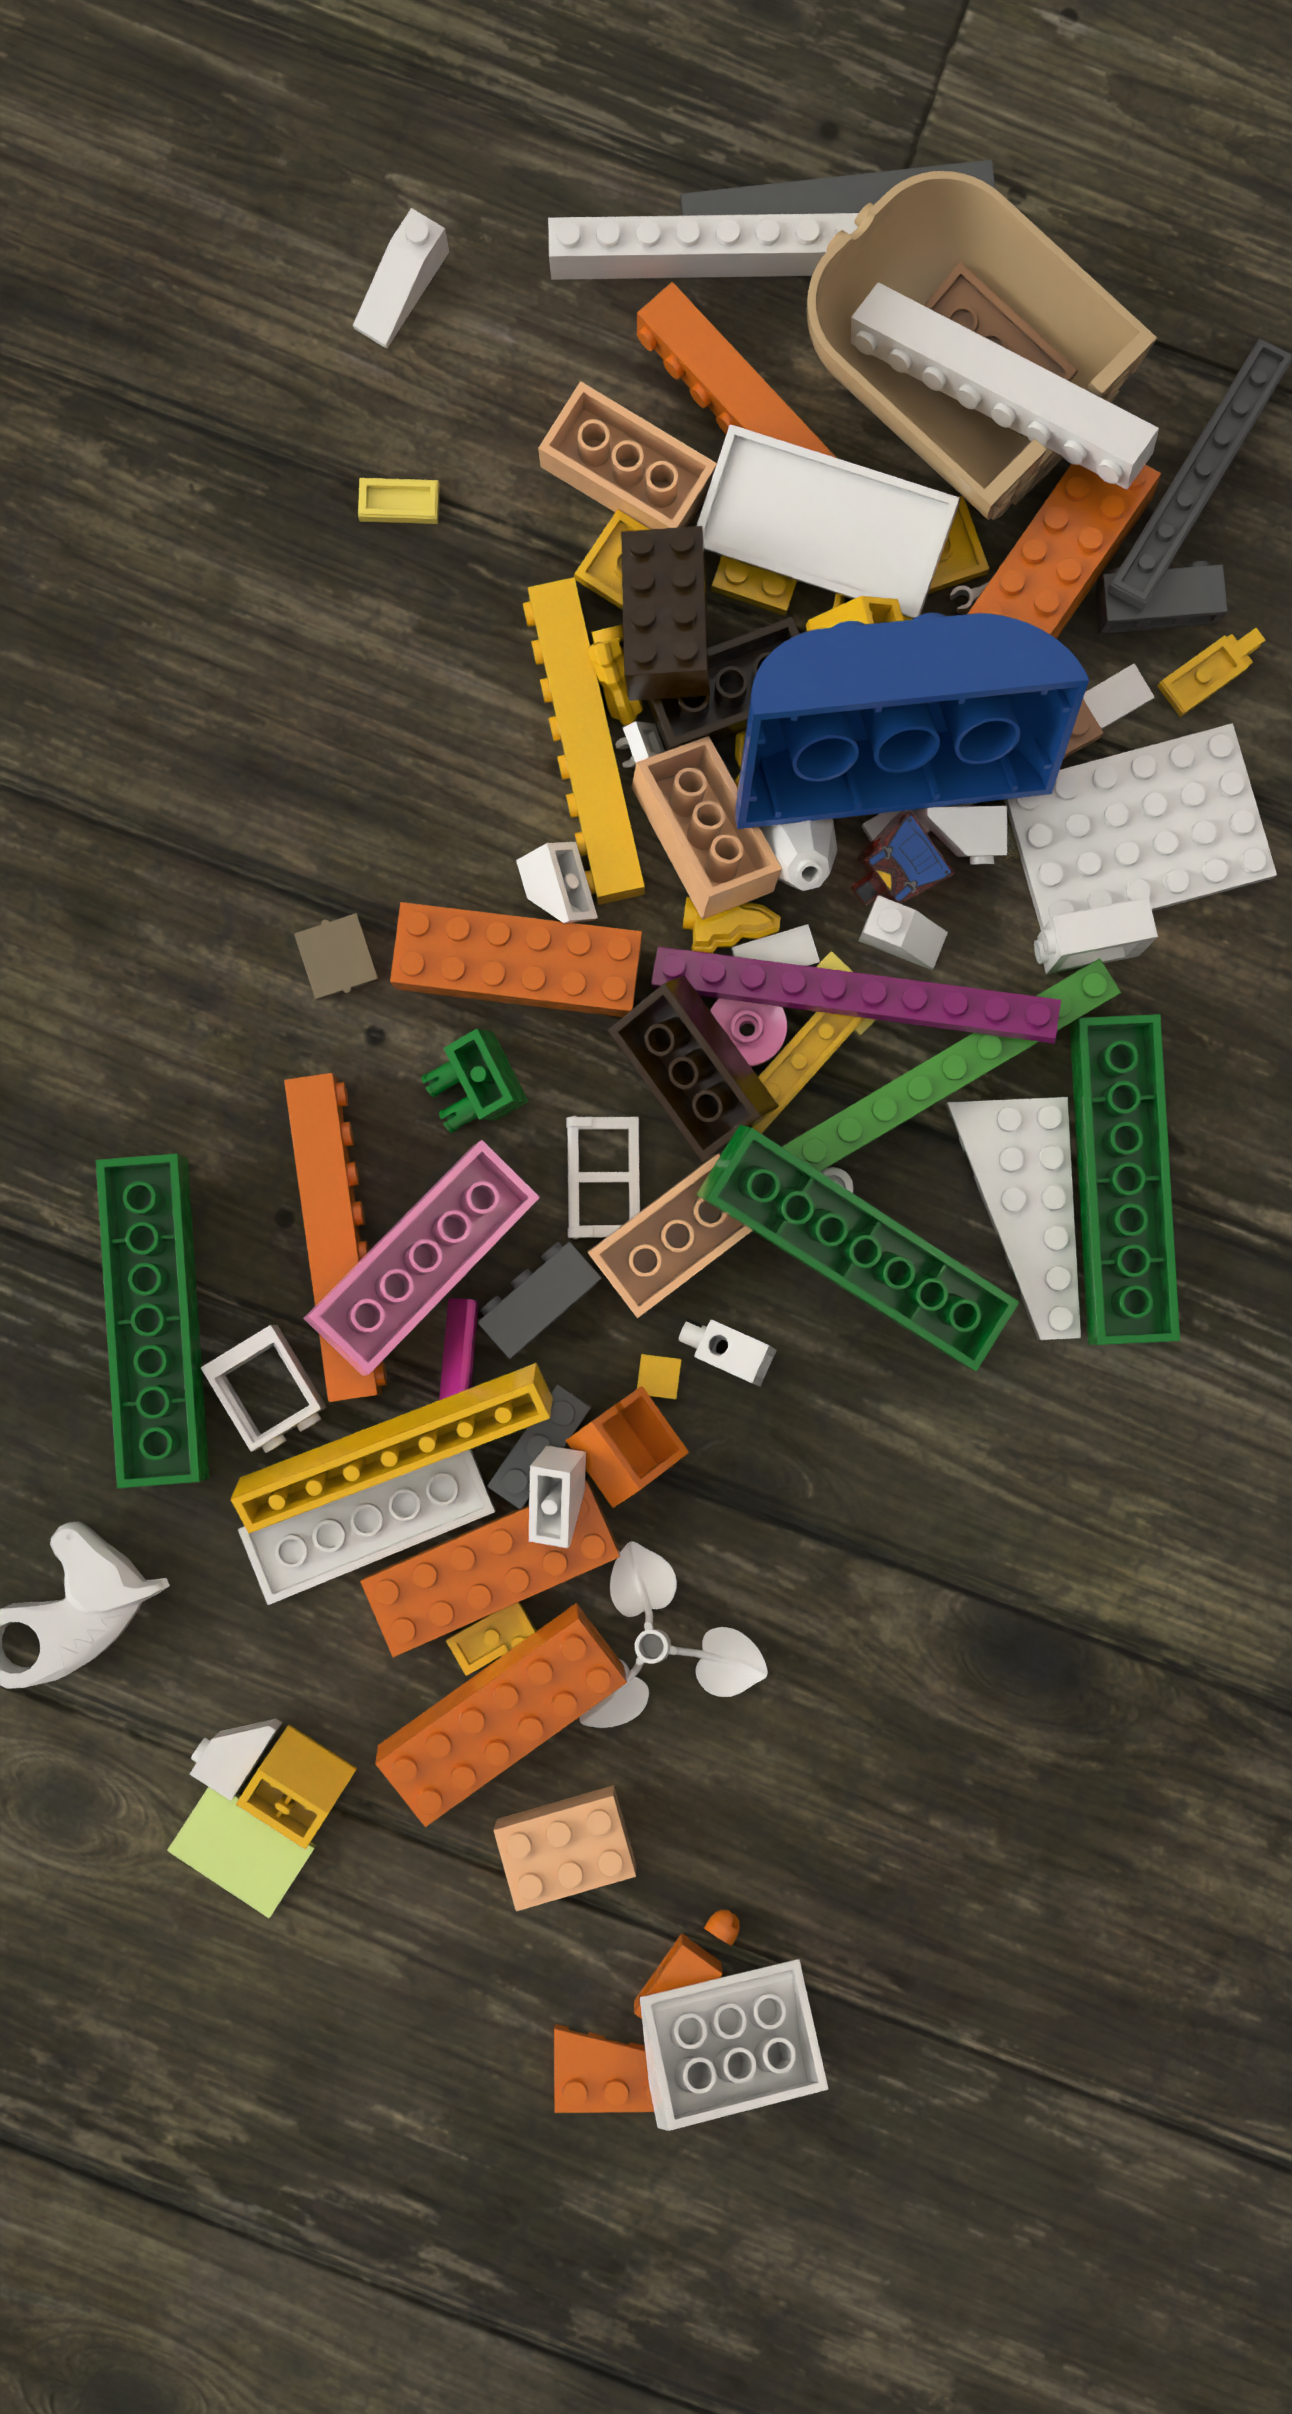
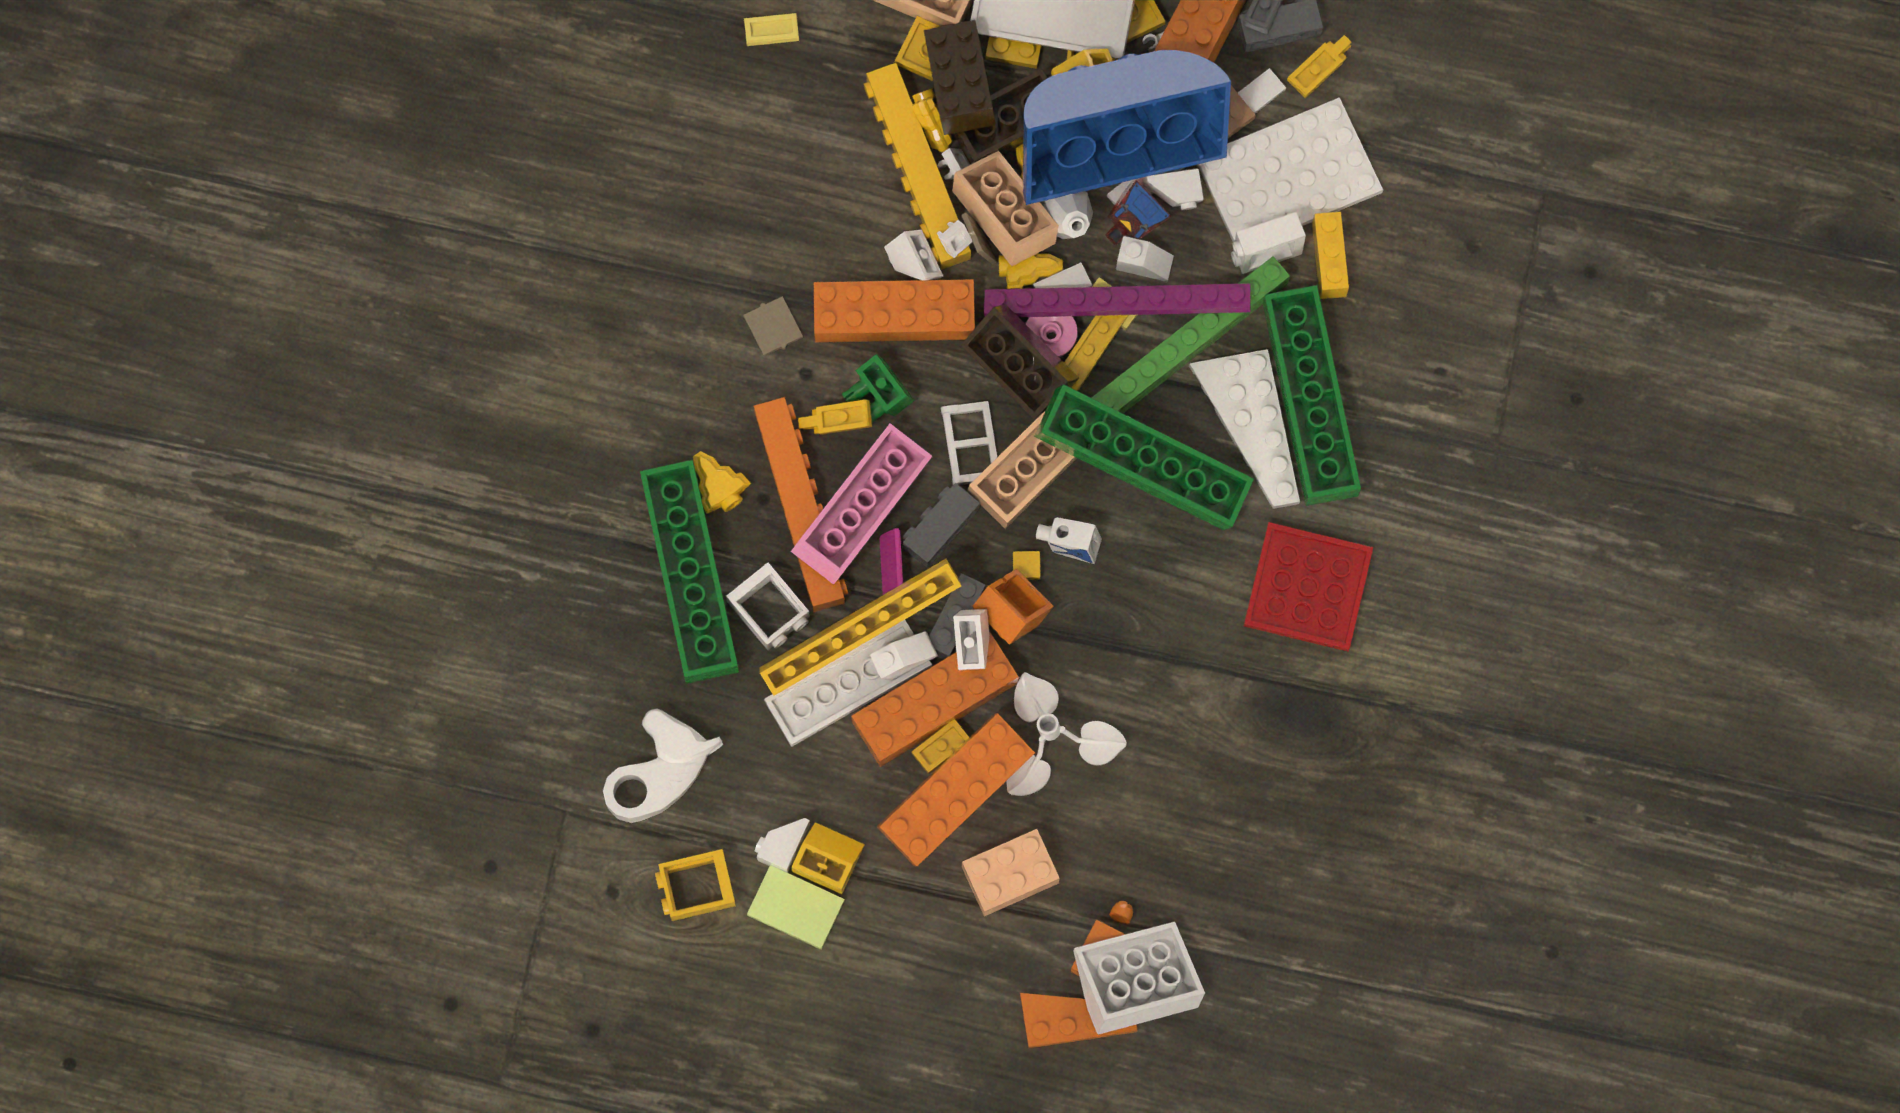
camera: 10 degrees left, 10 degrees down
none -> yellow window [655,849,736,921]
none -> yellow rock [693,451,751,514]
none -> yellow hinge [798,400,872,435]
none -> white slope [870,632,938,680]
none -> white tile [937,220,973,258]
none -> dark tan piece [962,213,997,264]
none -> red plate [1244,522,1373,652]
none -> yellow brick [1312,212,1349,299]

